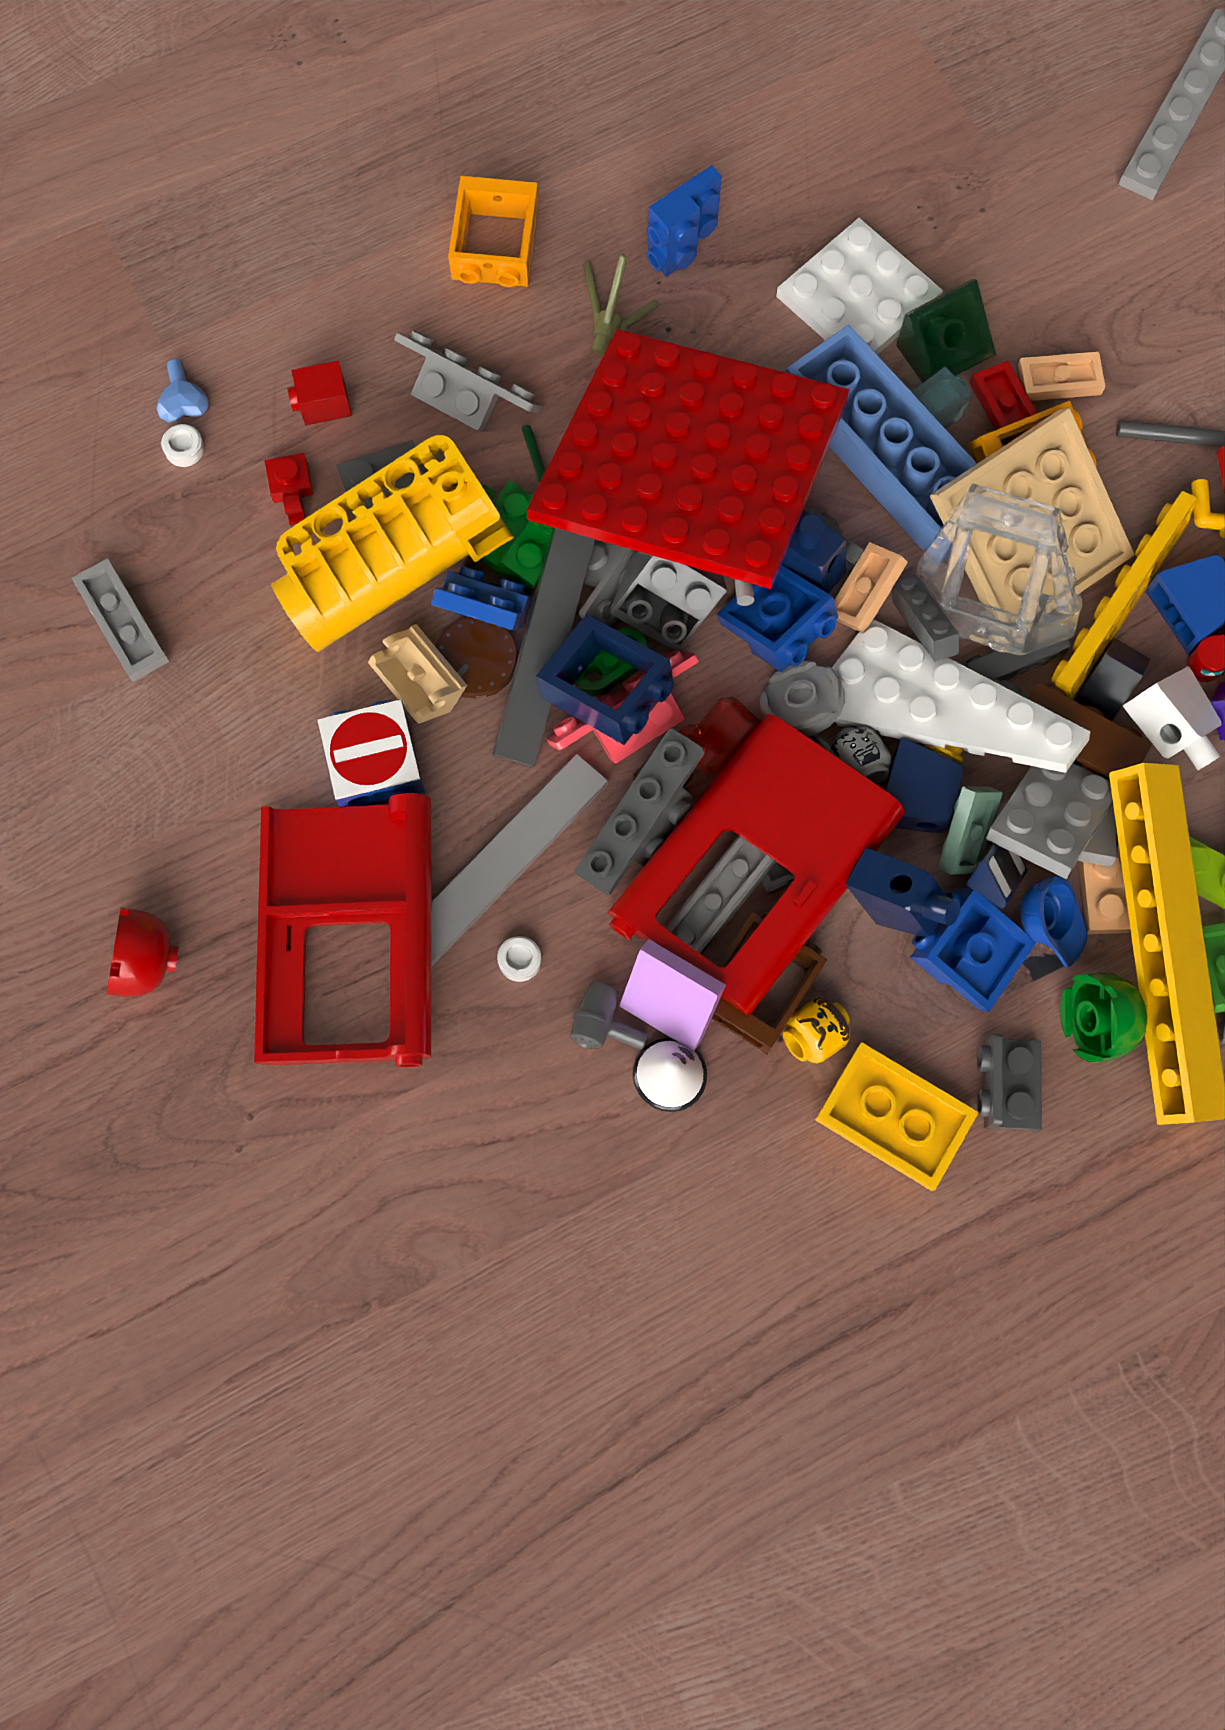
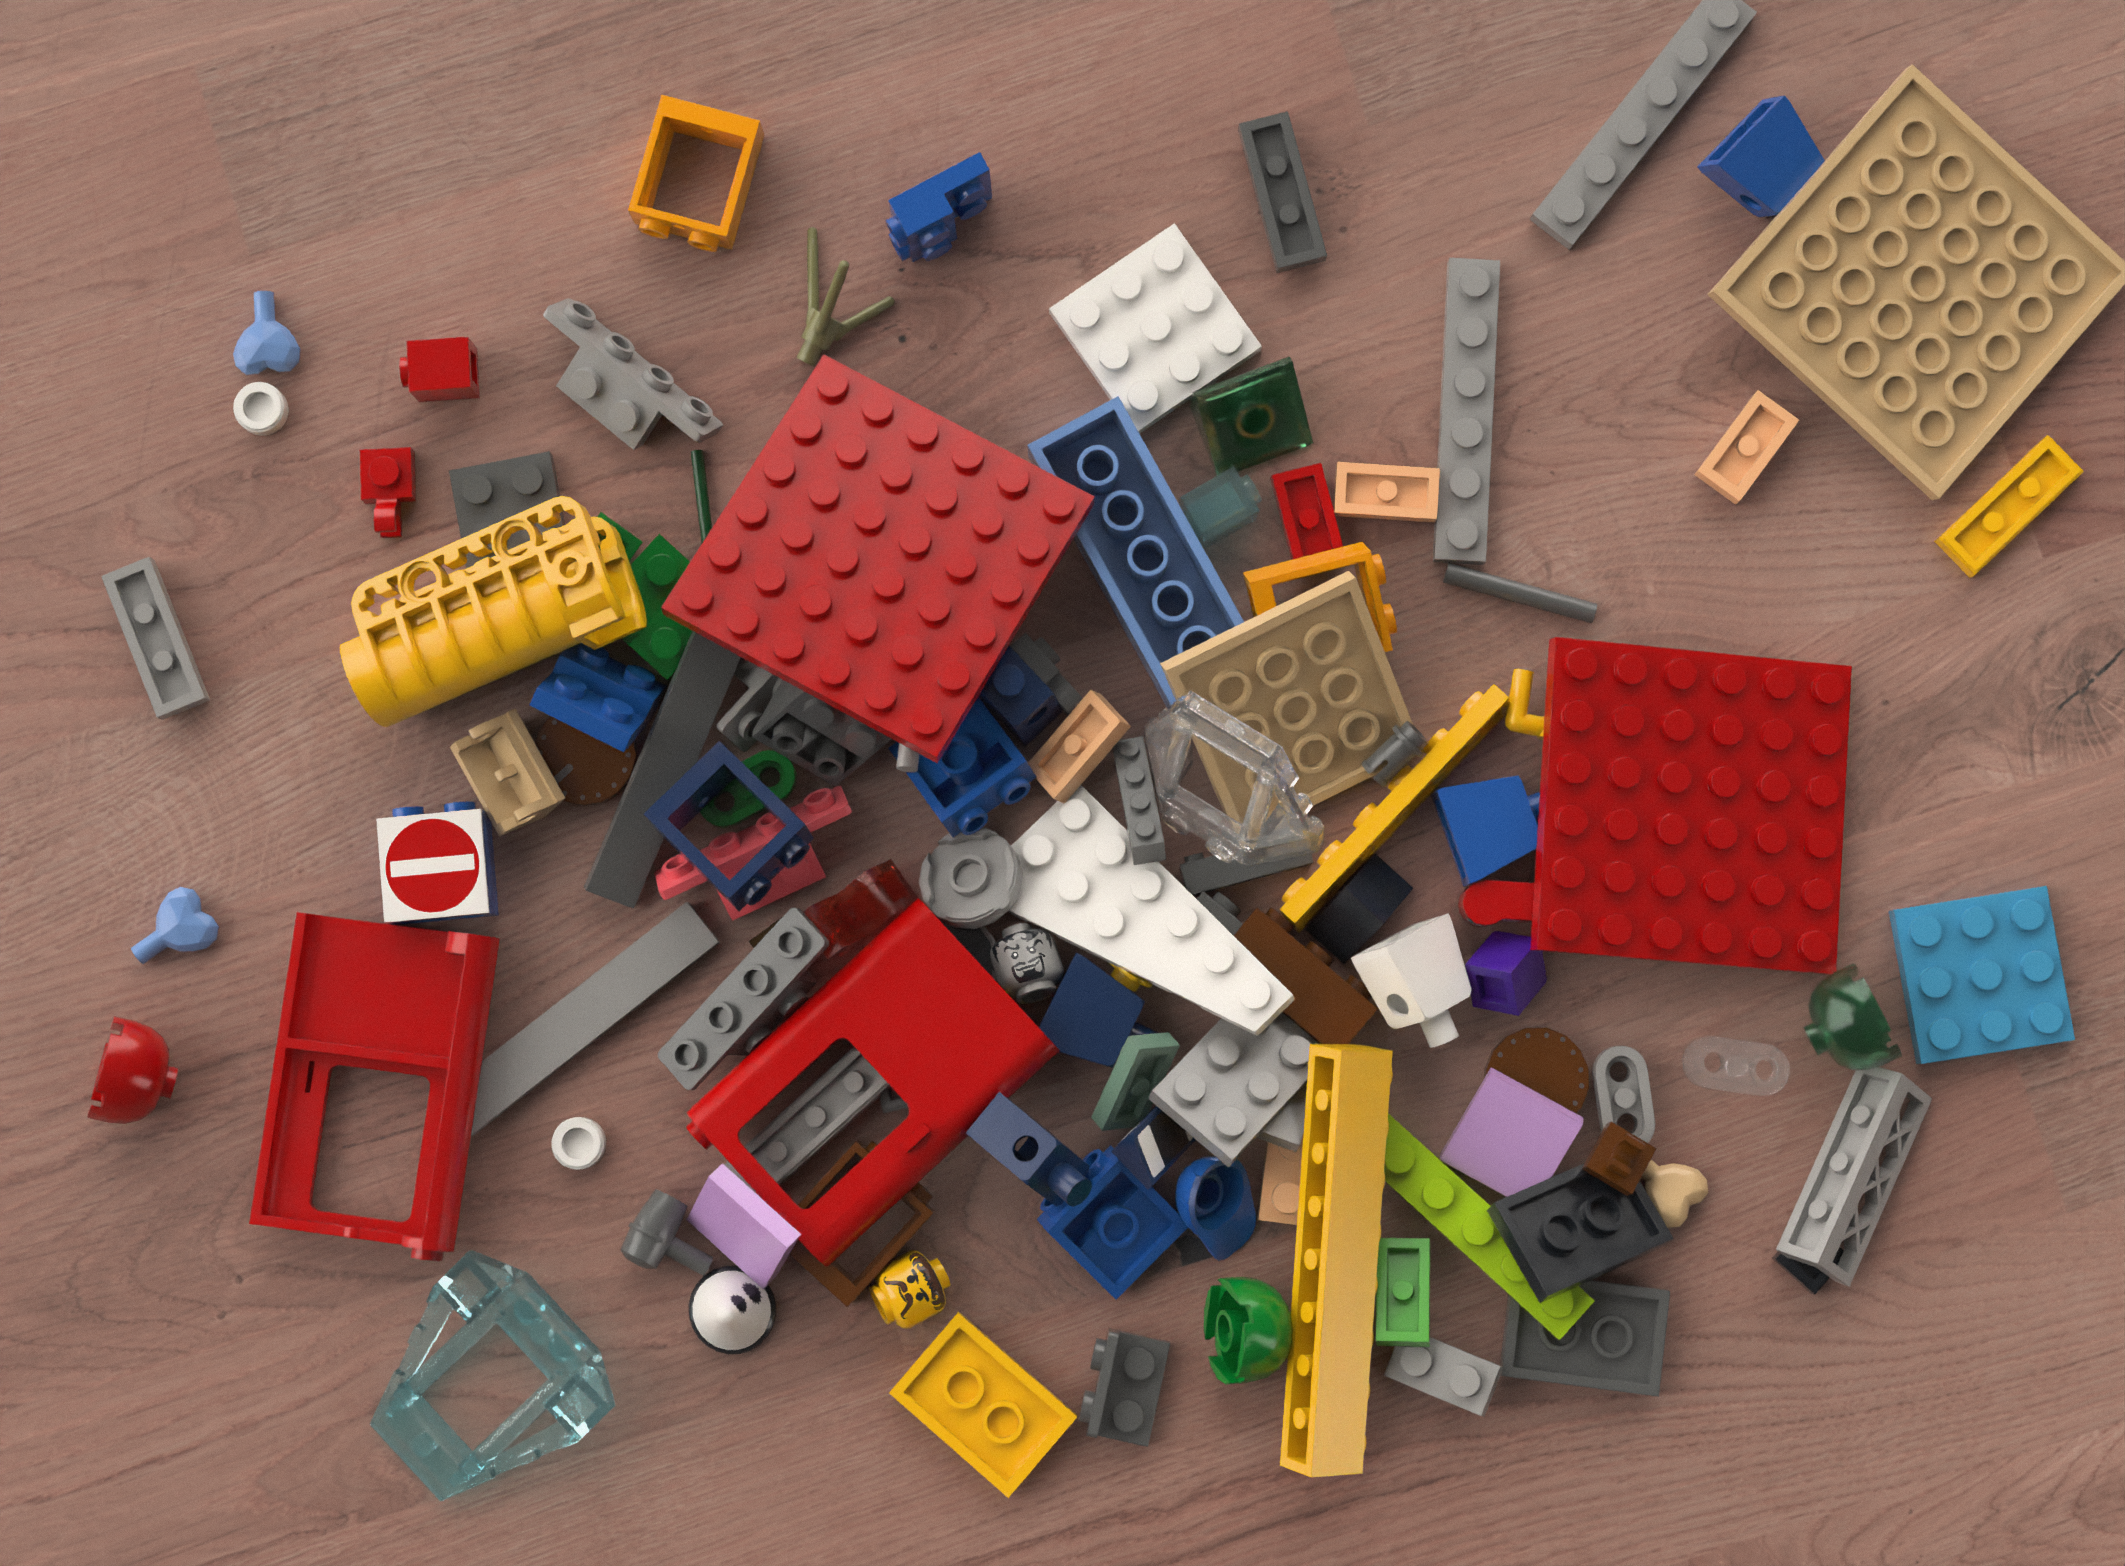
camera: 10 degrees right, 10 degrees up
none -> medium blue rock [131,887,219,964]
none -> clear light blue windscreen [370,1250,616,1501]
none -> dark grey plate [1238,111,1327,273]
none -> dark grey pin [1361,721,1429,787]
none -> light grey plate [1433,258,1500,565]

